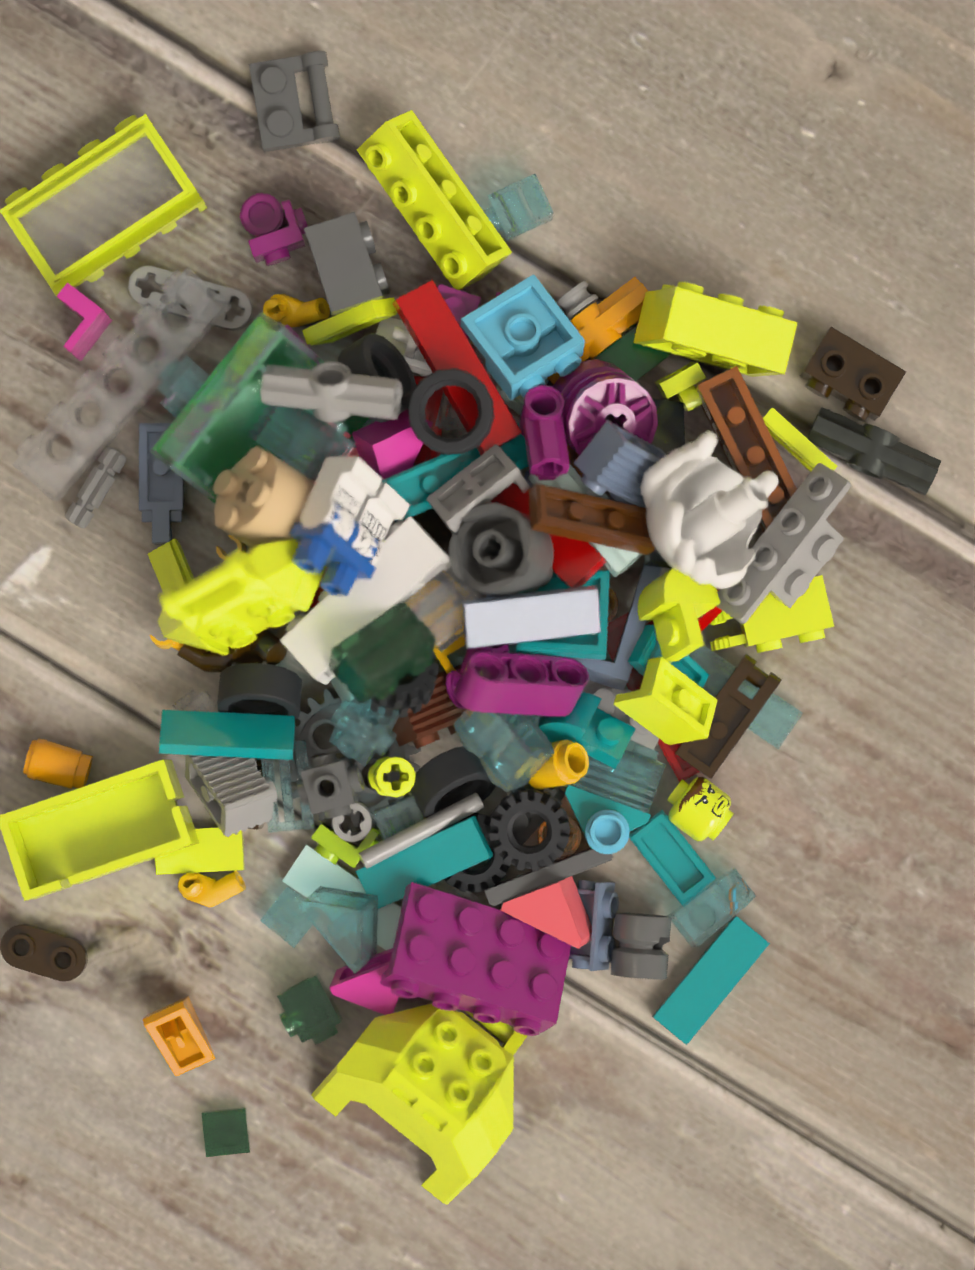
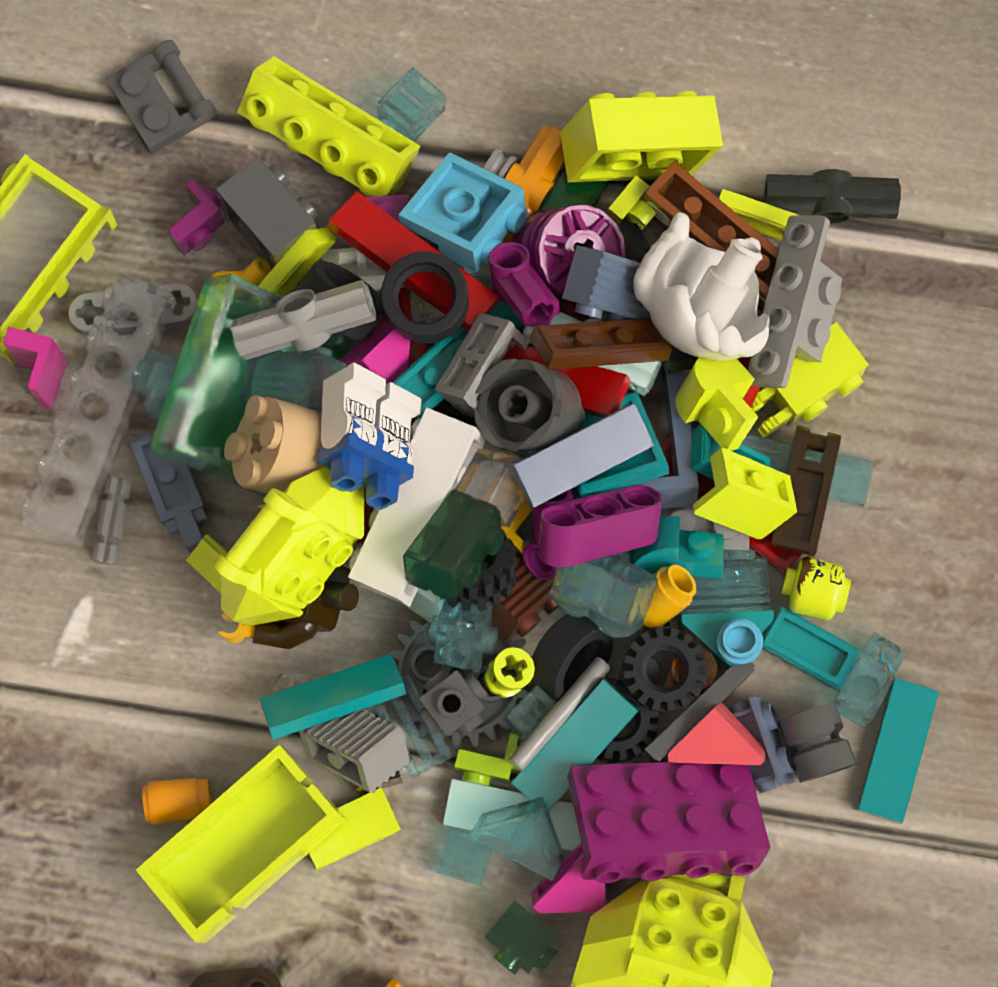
camera: 20 degrees left, 10 degrees down
yellow arm [178,871,246,907] -> none
black tyre [217,663,302,719] -> none
magenta tile [240,193,284,238] -> none
light grey bush [332,801,372,842] -> none
dark brown brick [800,326,906,422] -> none

